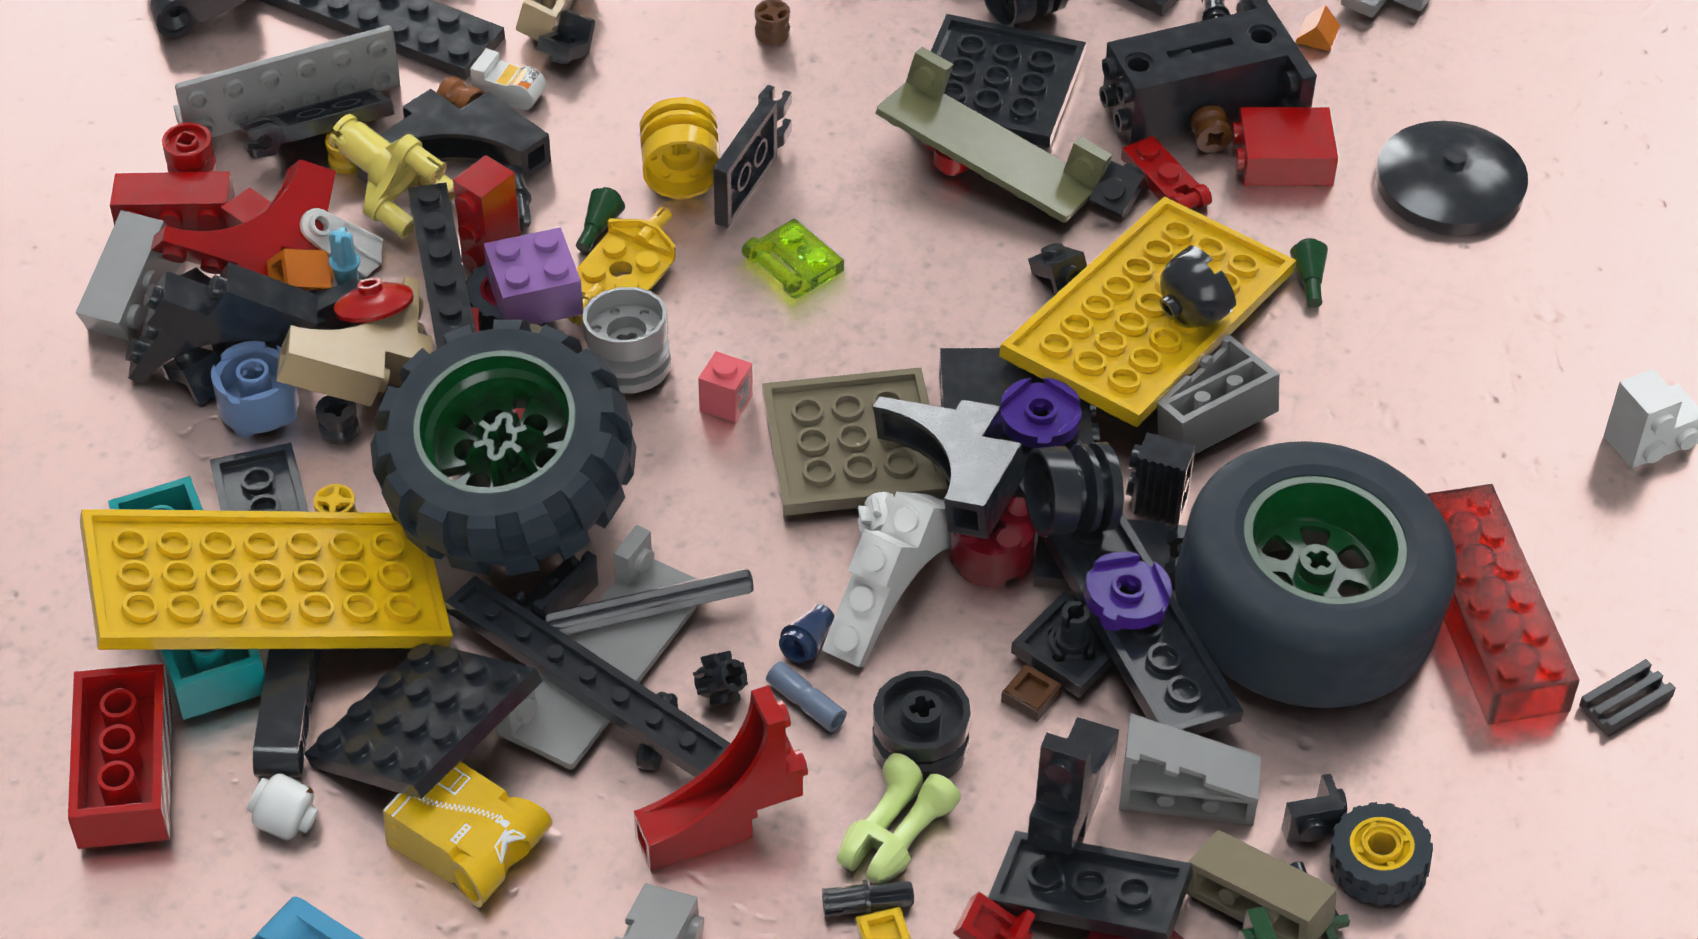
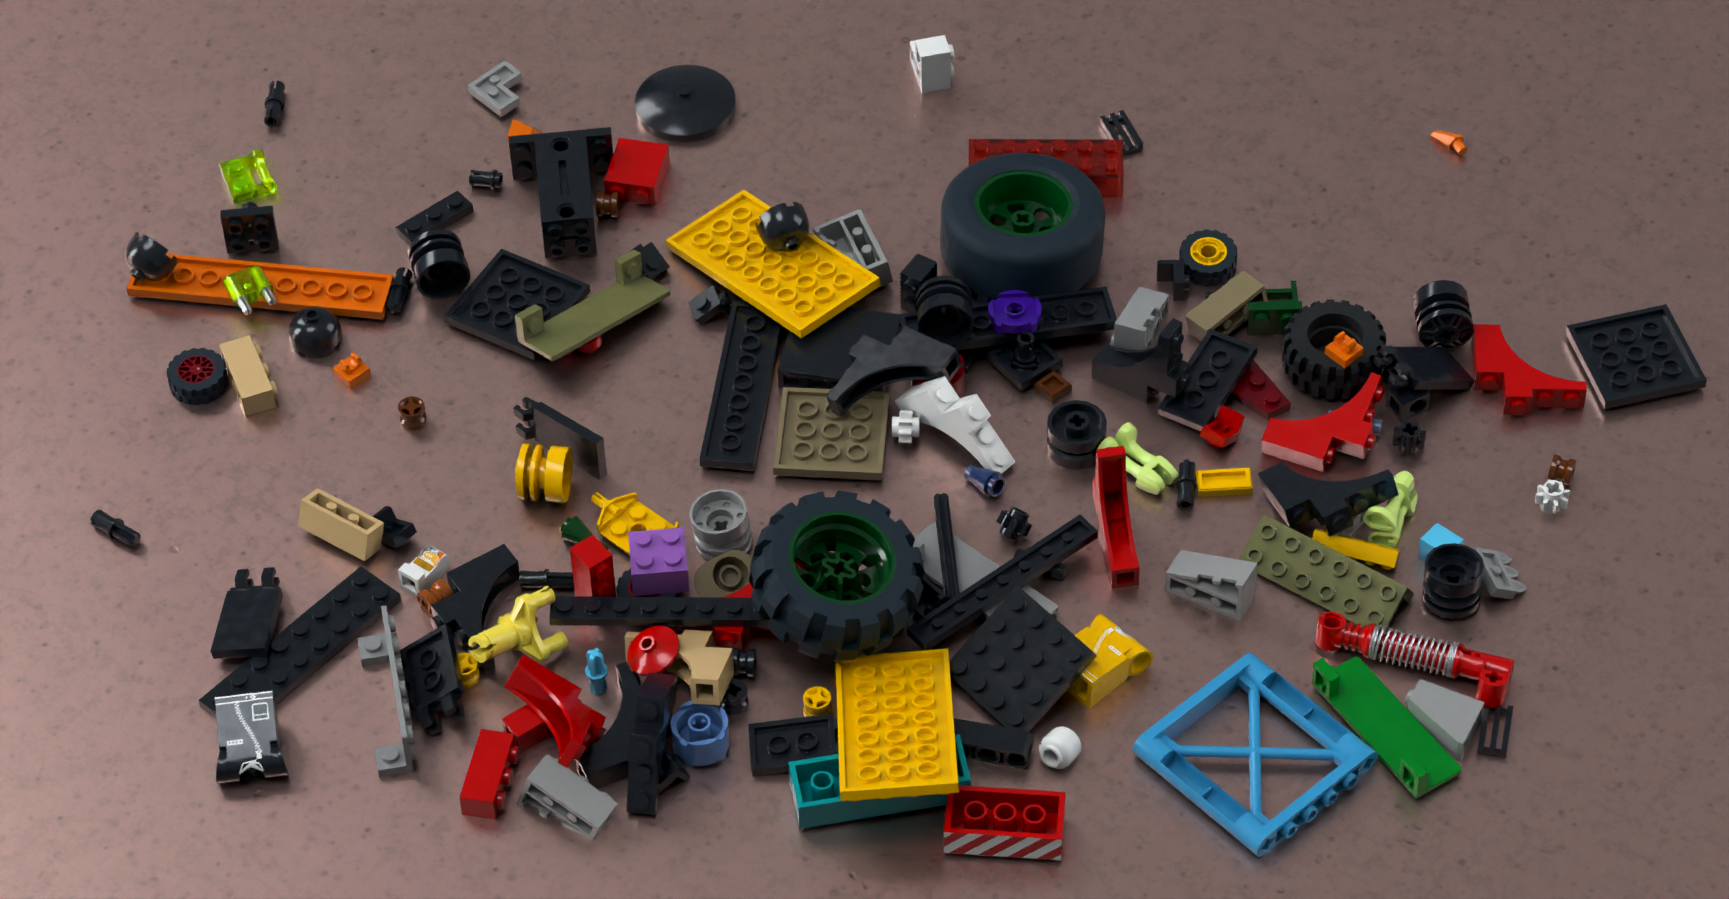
camera: 75 degrees left, 0 degrees up
red wheel [161,122,218,172] -> none
orange brick [266,249,333,293] -> none
white piece [300,208,383,280] -> none
coral brick [698,351,753,423] -> none
clear neon green plate [741,218,844,299] -> none
sand blue piece [766,661,847,732] -> none
dark purple plate [1001,378,1082,449] -> none
red plate [1121,136,1212,209] -> none
dark green cone [1290,238,1328,307] -> none
none -> black plate [699,301,782,471]

